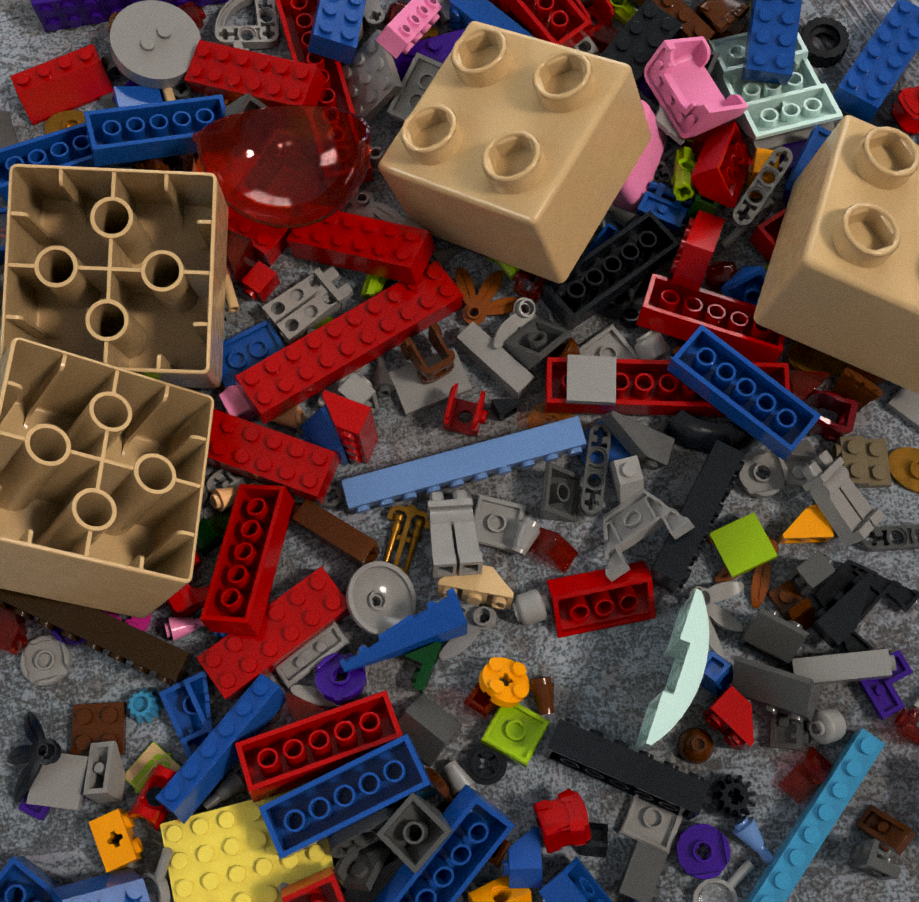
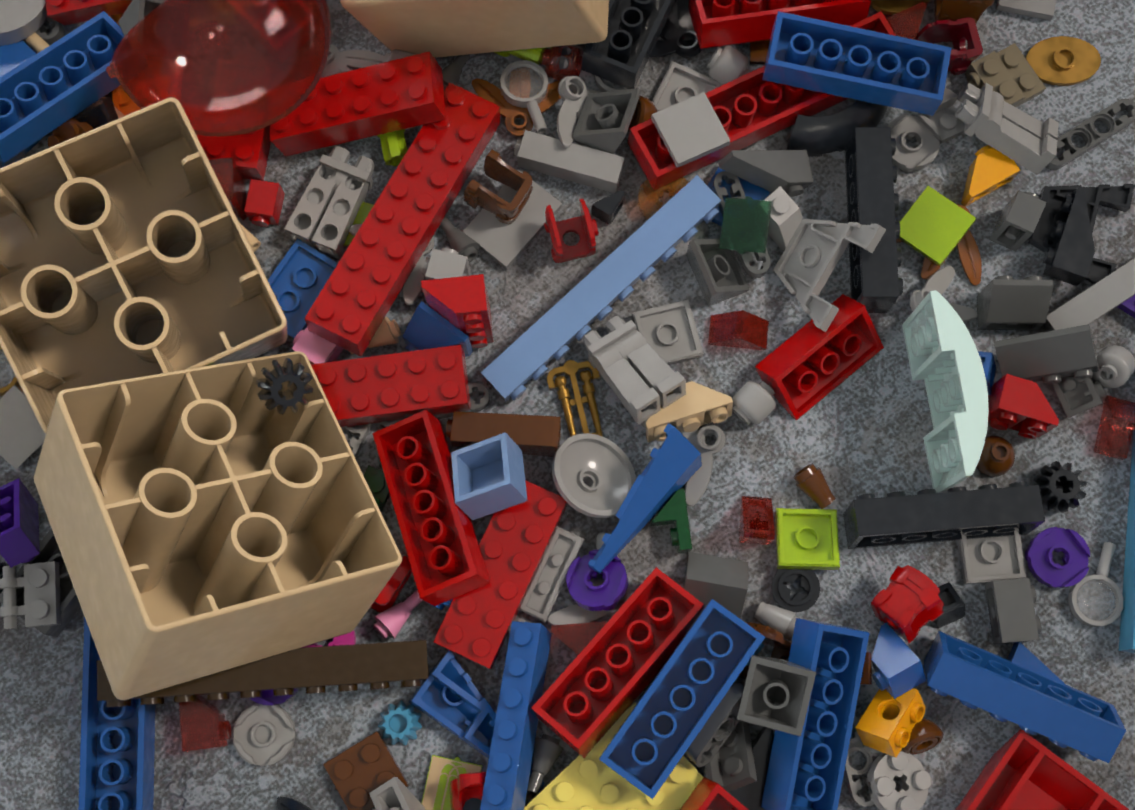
camera: 30 degrees left, 5 degrees up
light nougat cone [210,483,253,512] -> none
light orange plate [479,657,530,708] -> none
light grey cone [511,517,541,556] -> none
medium blue cone [732,816,774,864] -> none
reddish brown slope [766,580,816,630] -> none
none -> black gear [256,358,313,415]
none -> medium blue piece [451,432,528,520]
none -> piece [500,60,548,134]
none -> clear green piece [719,196,772,254]

